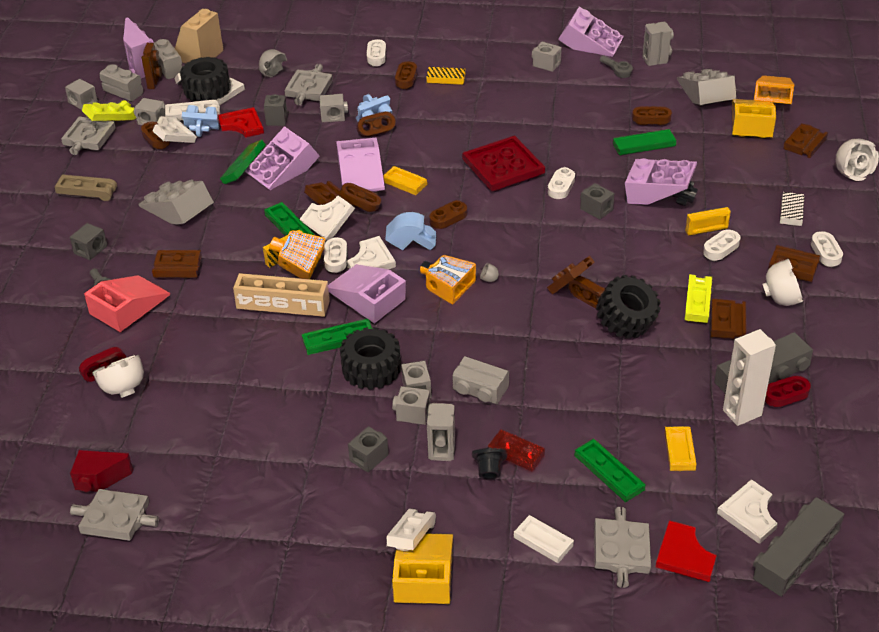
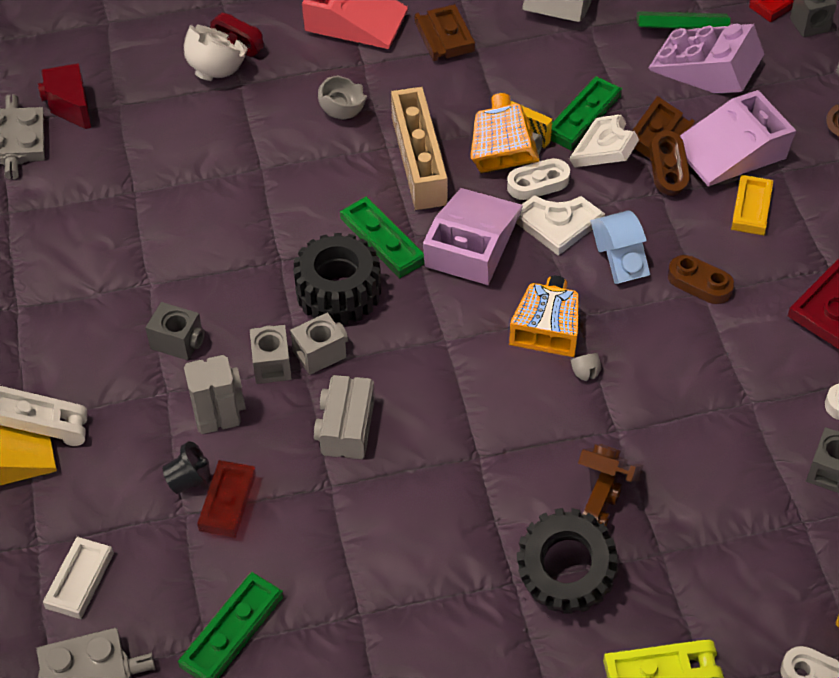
camera: 70 degrees right, 10 degrees up
none -> light grey hair [318,75,367,120]

